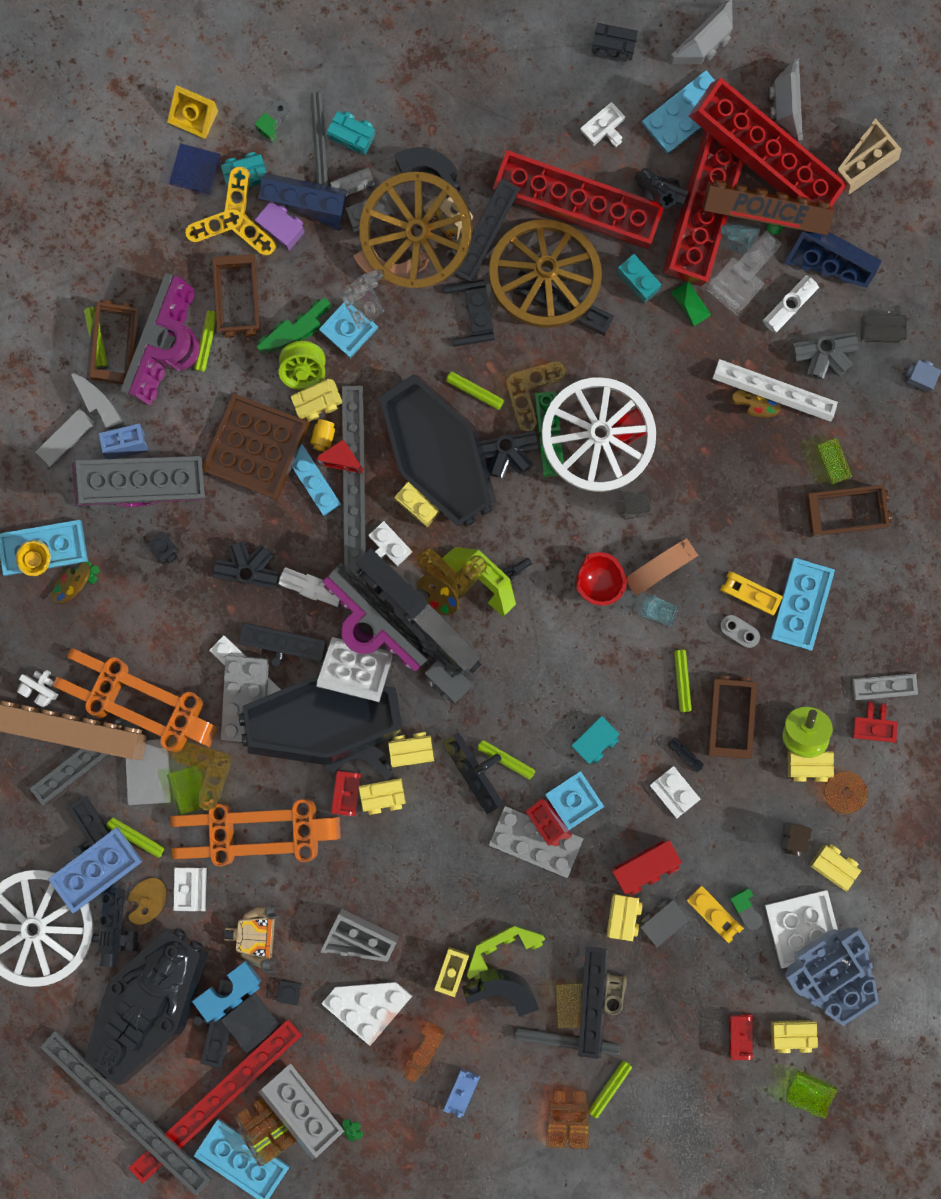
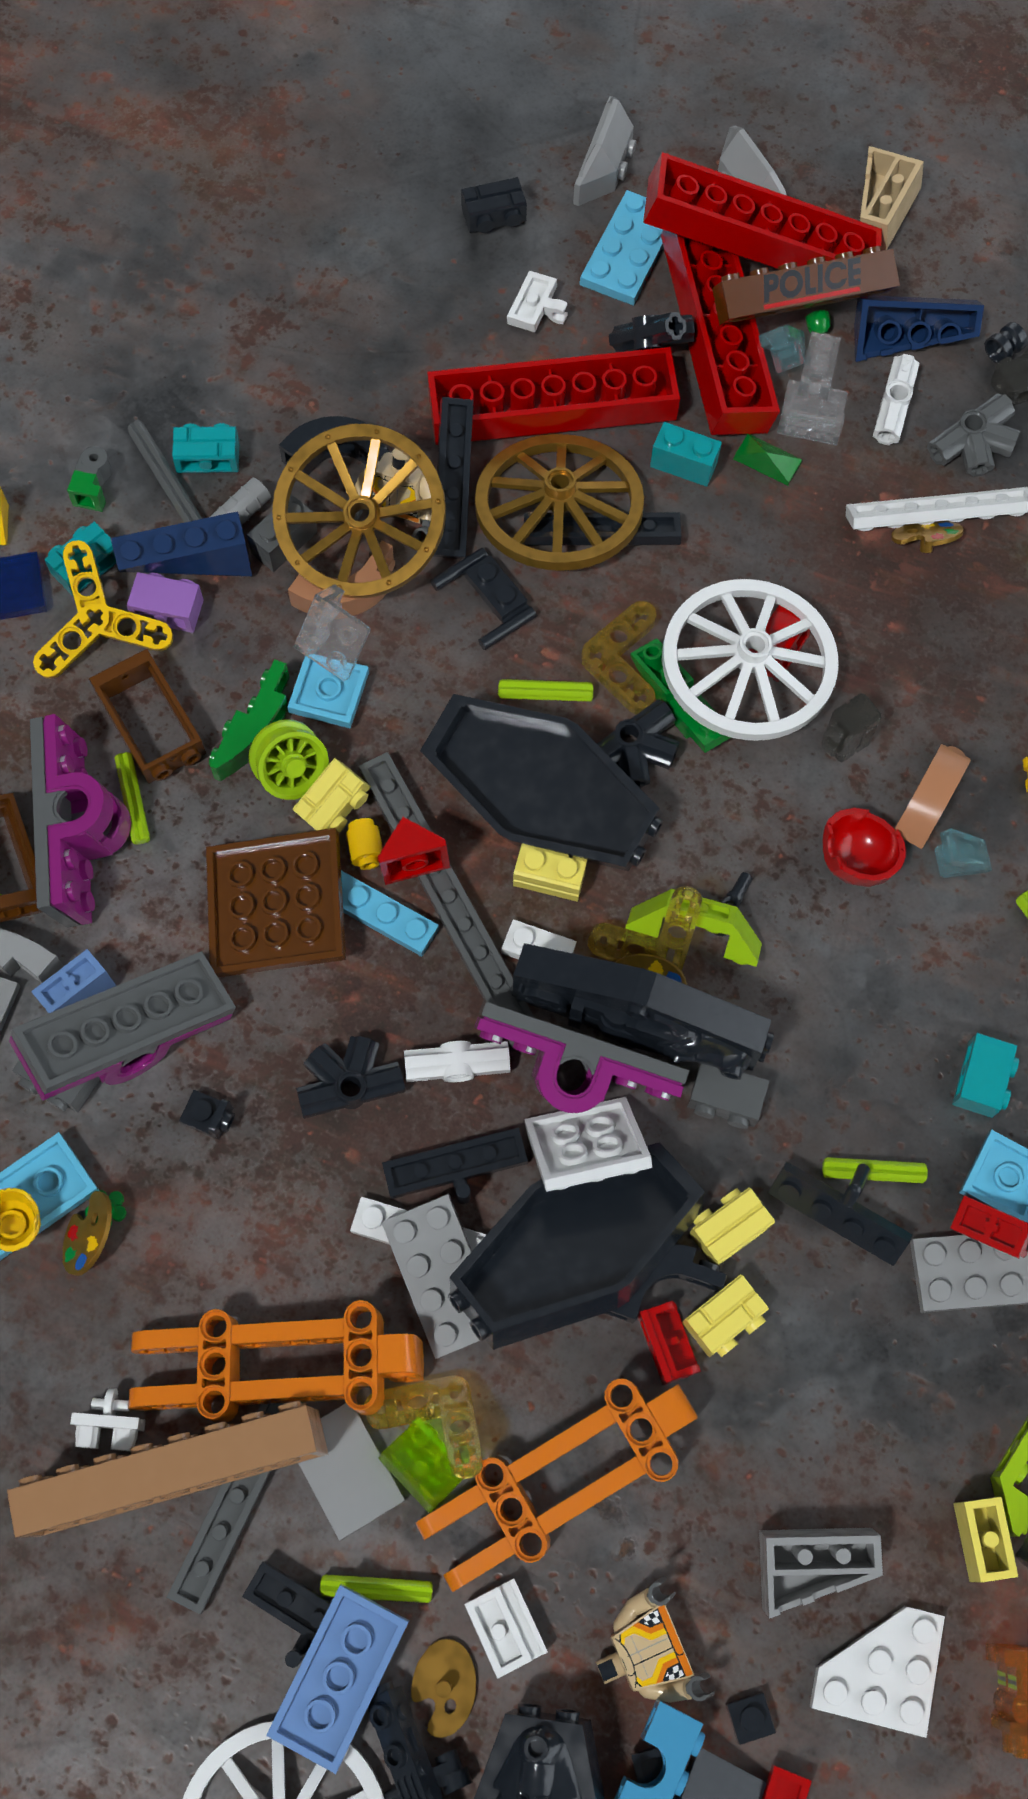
camera: 30 degrees left, 15 degrees down
none -> black wheel [984,322,1028,364]

